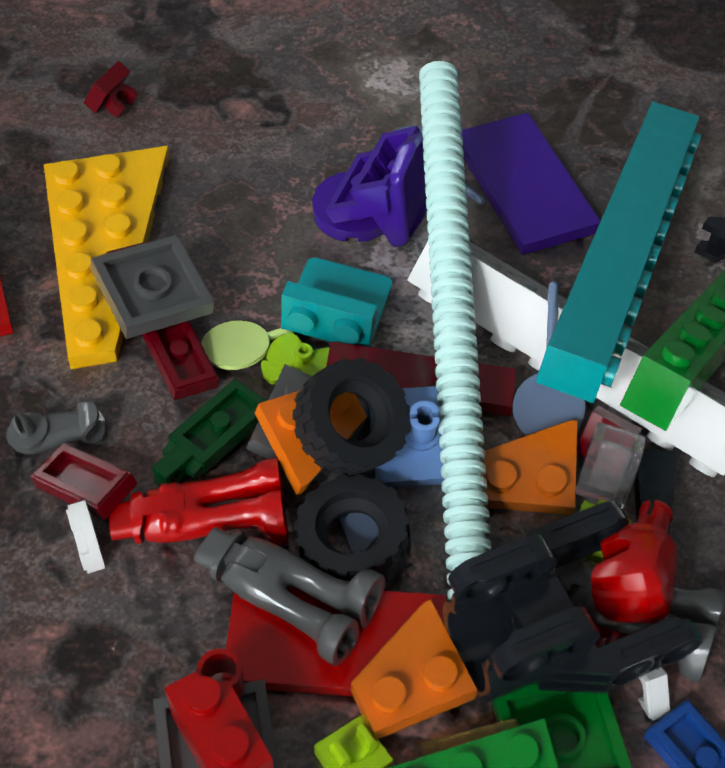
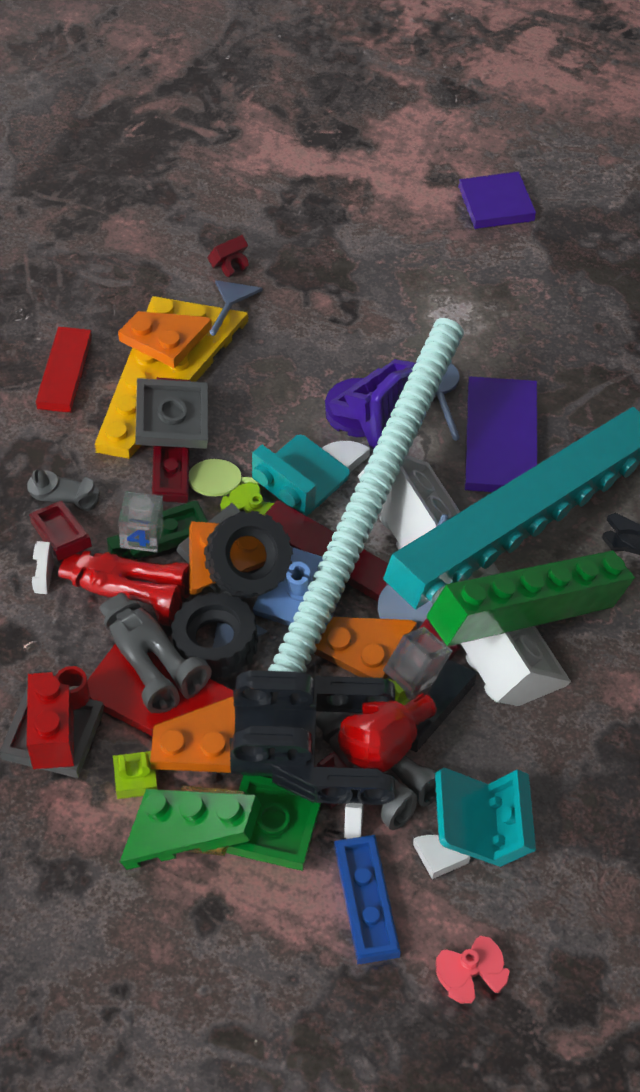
camera: 25 degrees right, 0 degrees up
none -> orange wing [118,311,212,368]
none -> clear brick [118,491,163,552]
none -> sand blue piece [210,280,262,336]
none -> white tile [322,441,370,472]

